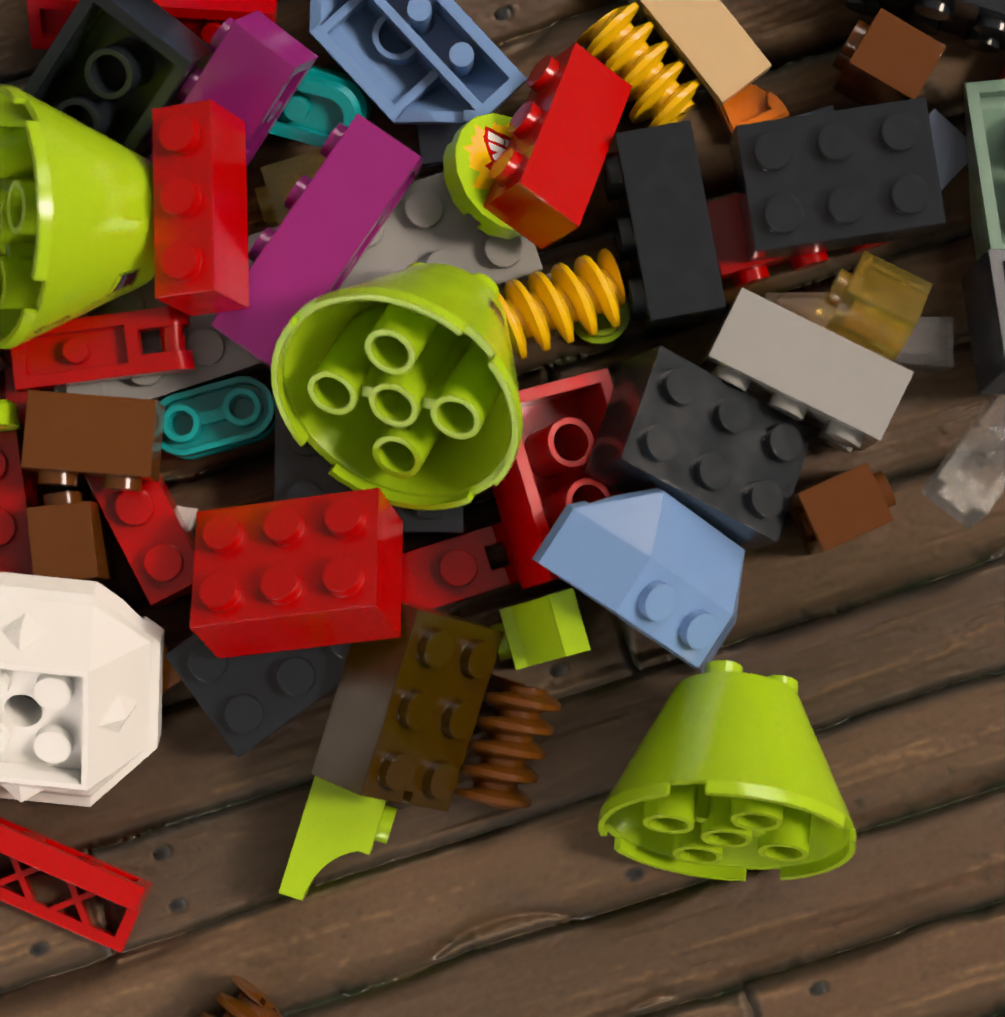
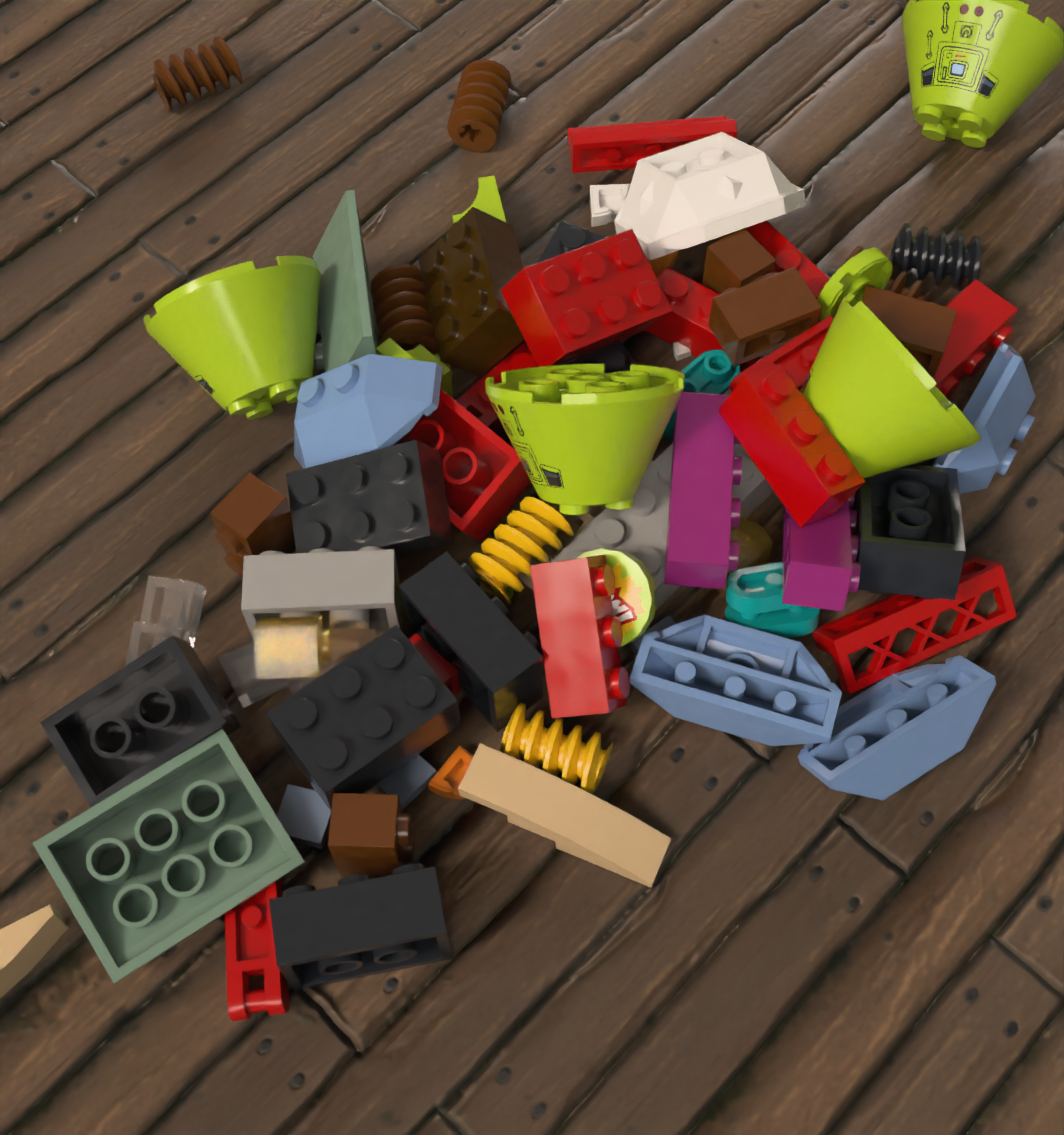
camera: 155 degrees right, 25 degrees down
none -> sand green slope [313,190,378,372]
none -> white tile [590,184,630,227]

